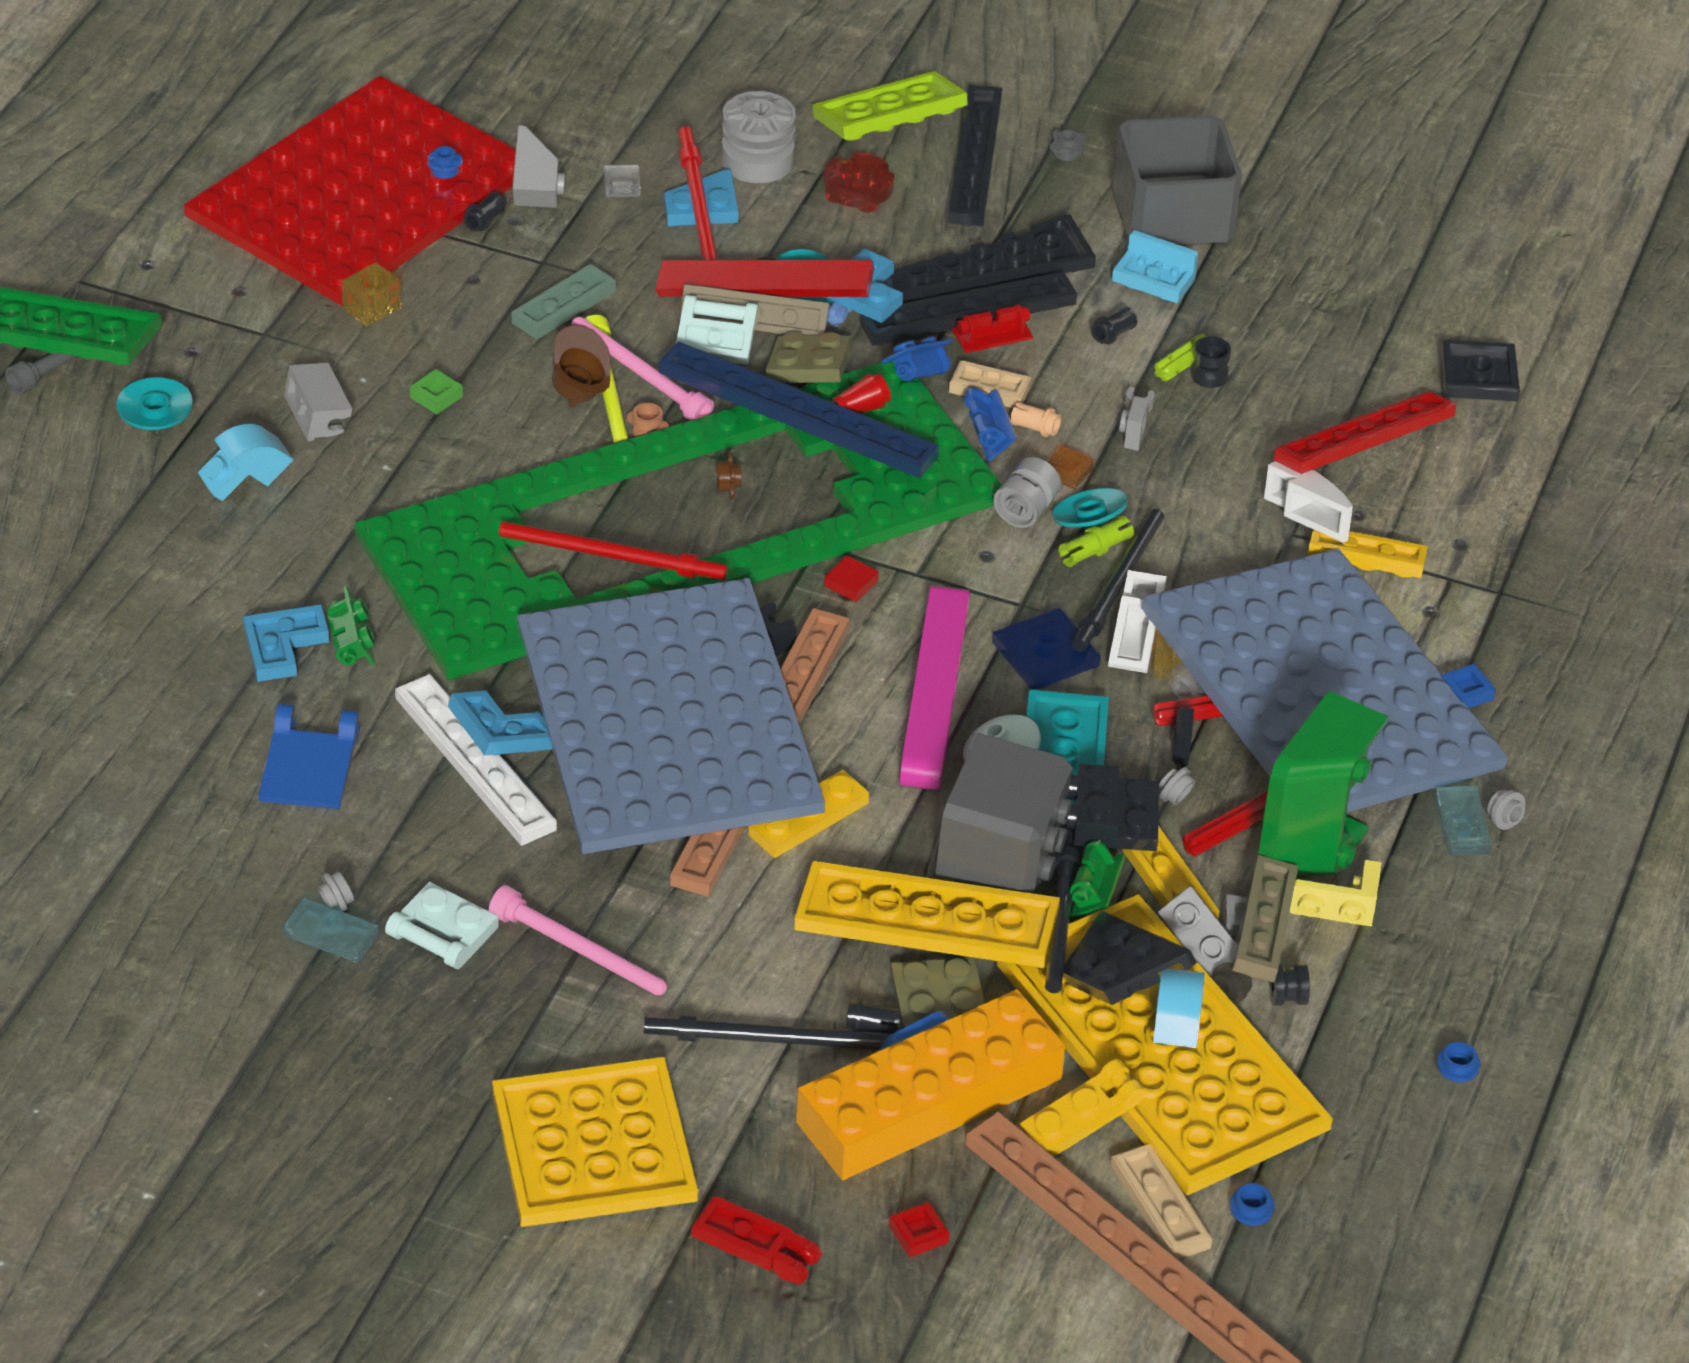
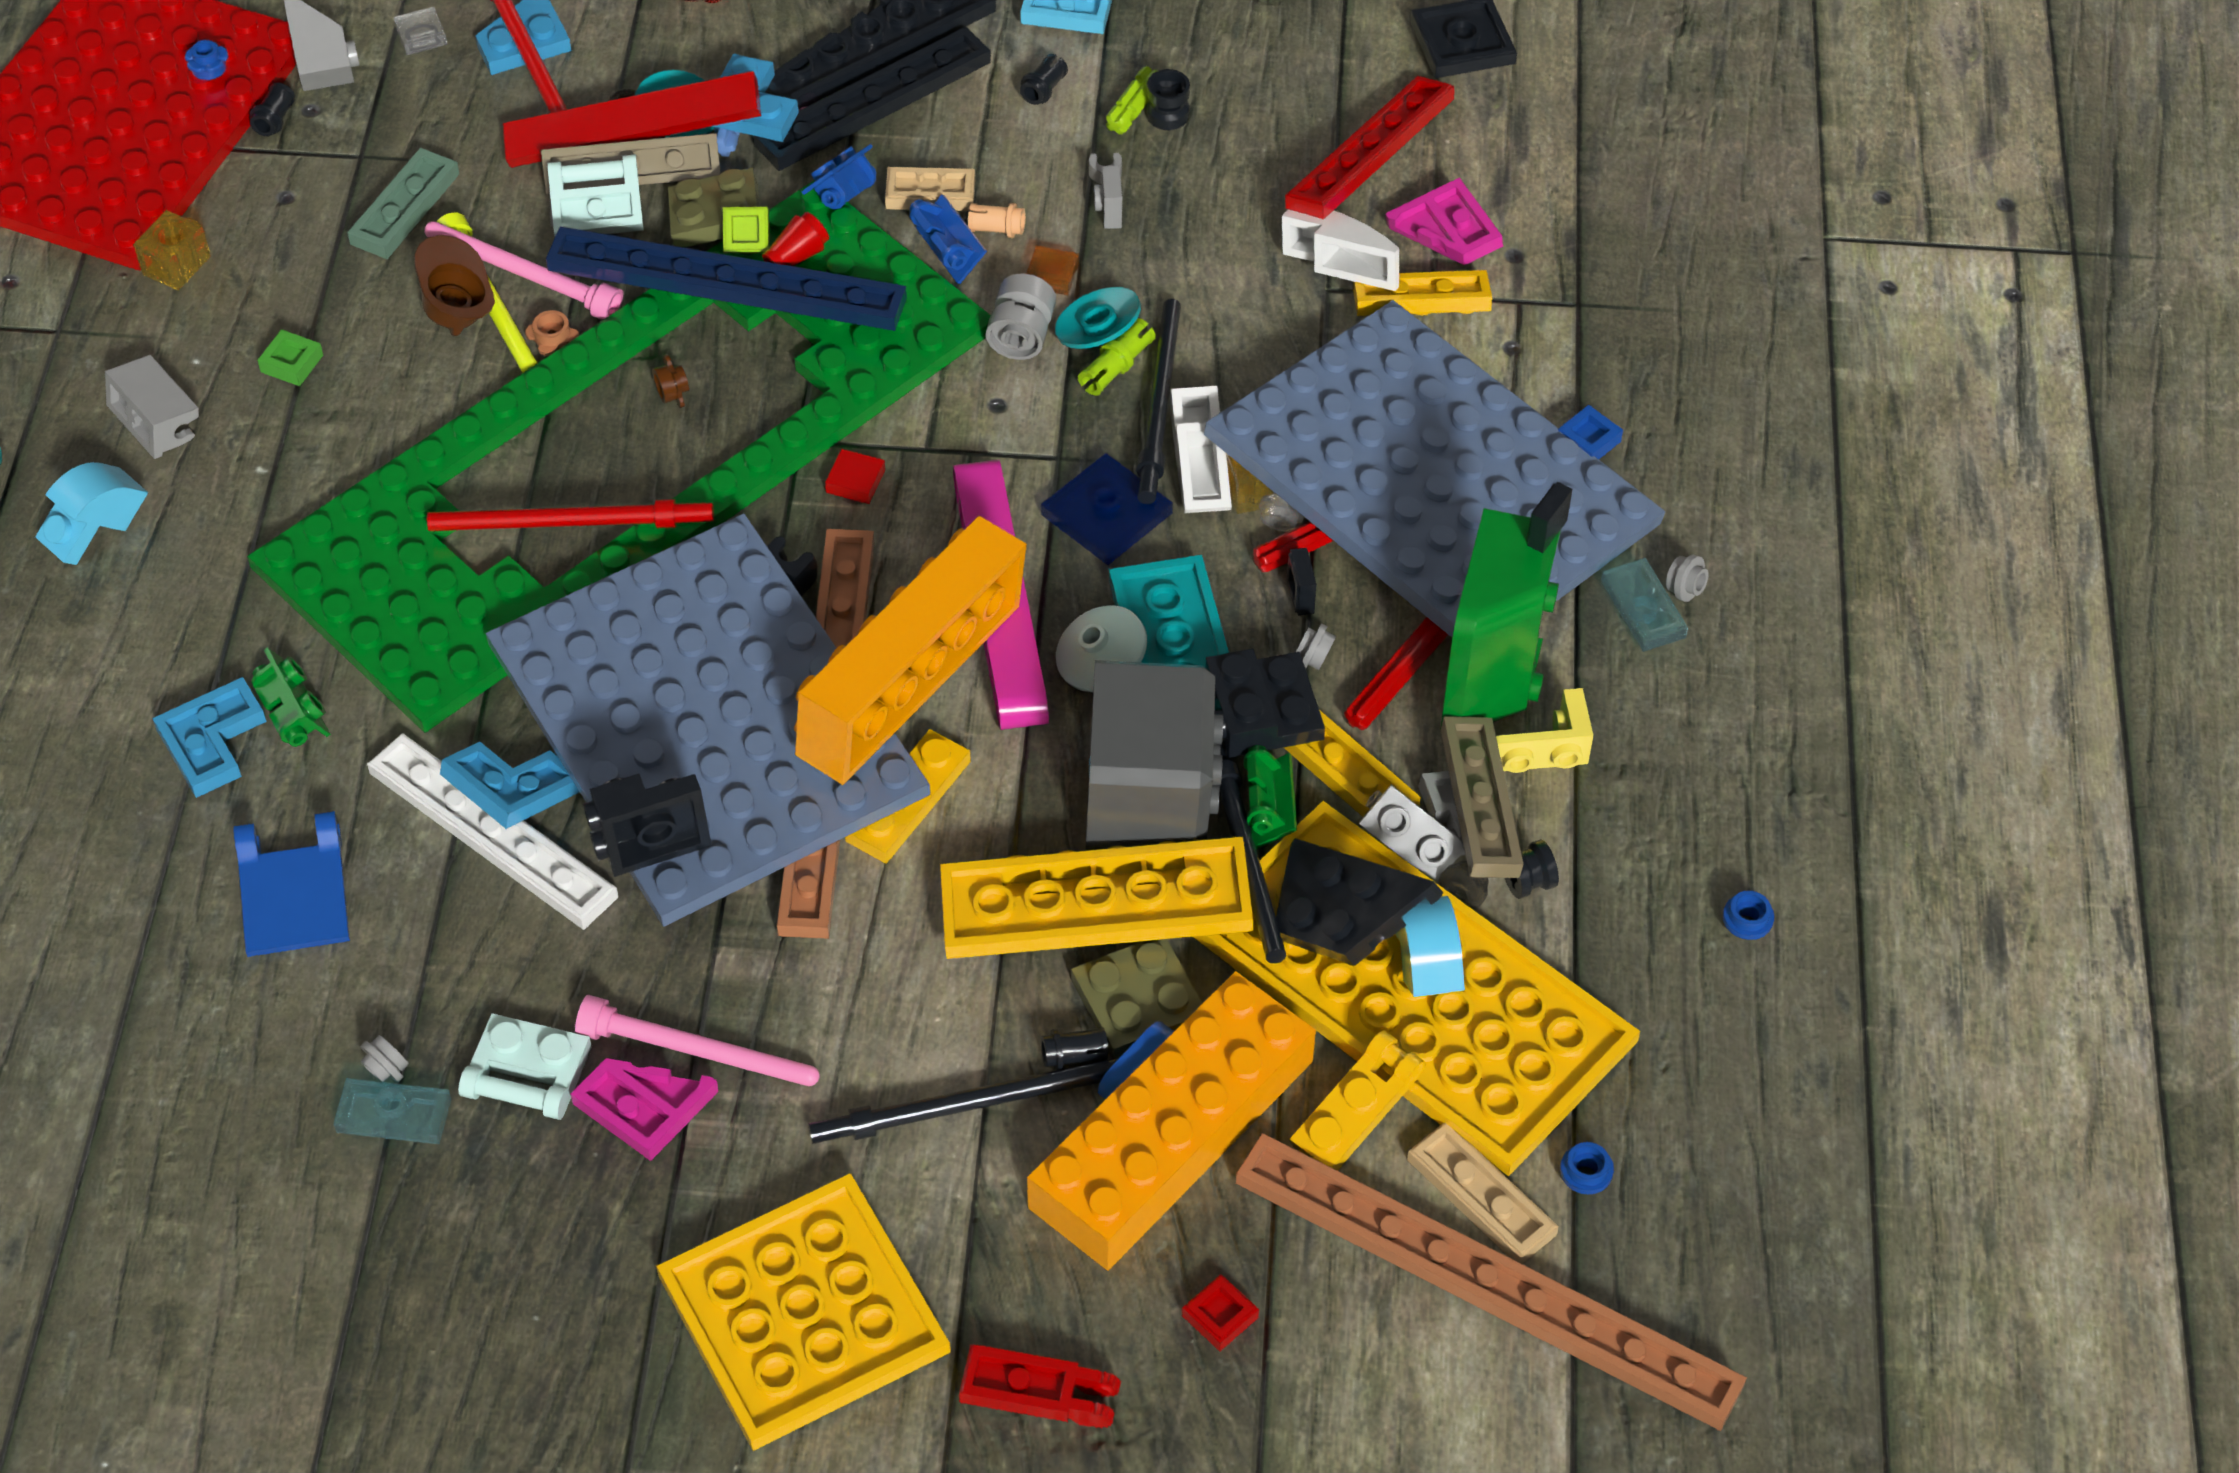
camera: 15 degrees left, 10 degrees up
red hinge [952,304,1033,353] -> none
none -> dark pink wing [571,1058,719,1161]
none -> black plate [582,773,712,877]
none -> lime tile [723,207,769,254]
none -> light orange brick [794,516,1027,785]
none -> dark pink wing [1385,177,1503,265]
none -> black tile [1527,482,1573,553]

